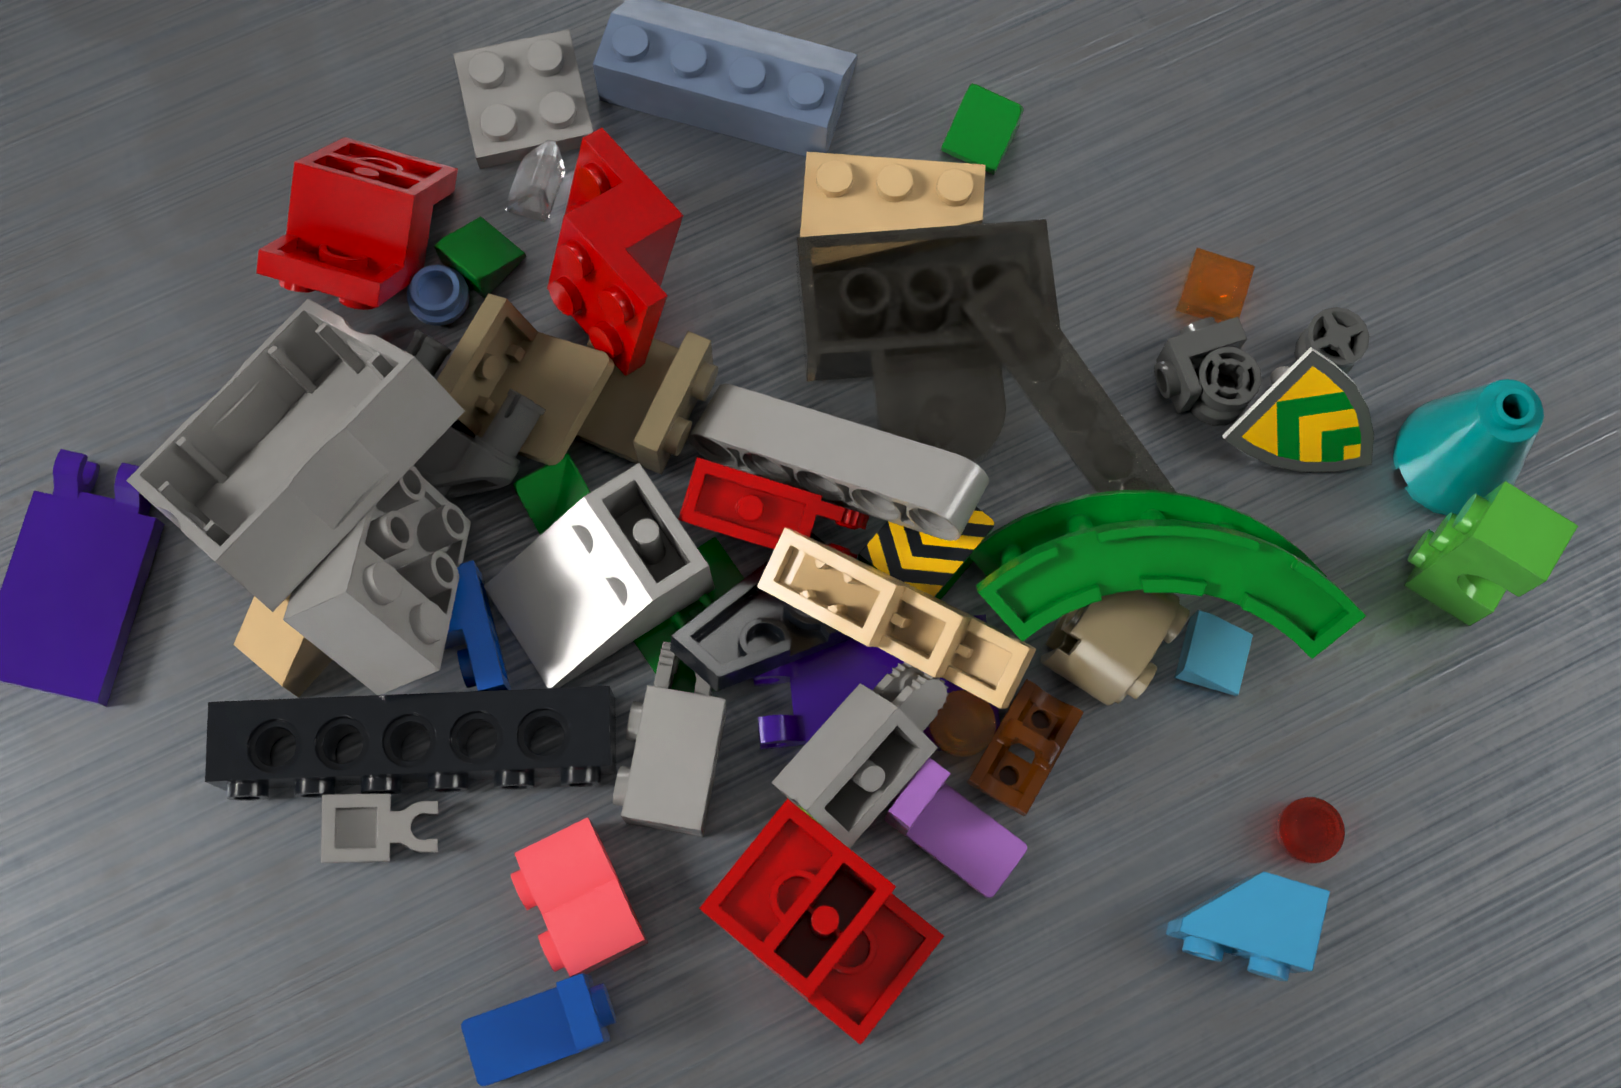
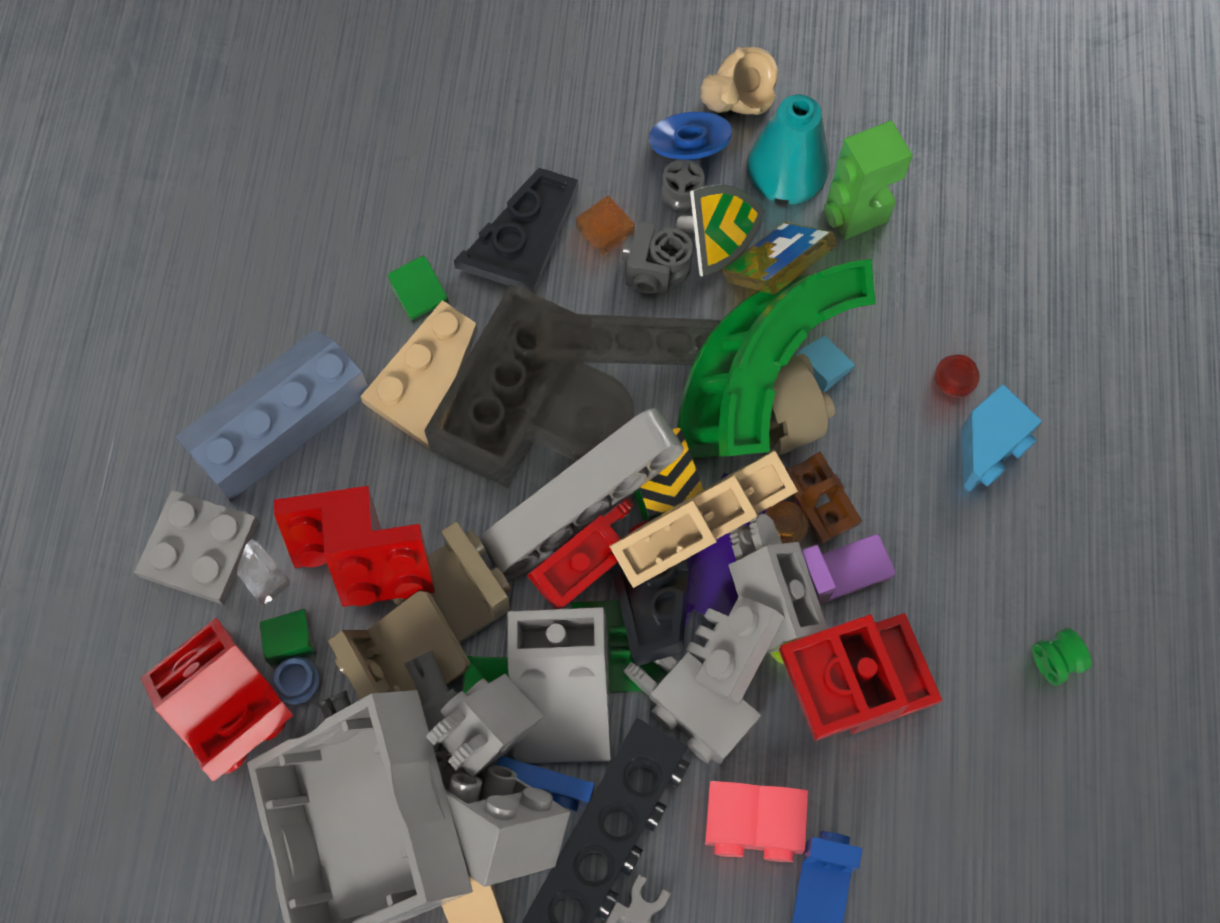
camera: 55 degrees left, 5 degrees down
none -> light grey hinge [426,674,544,778]
none -> black wing [454,168,578,294]
none -> blue dish [649,112,732,161]
none -> light grey hinge [686,595,785,703]
none -> tan hair [700,47,778,115]
none -> tile [722,222,838,295]

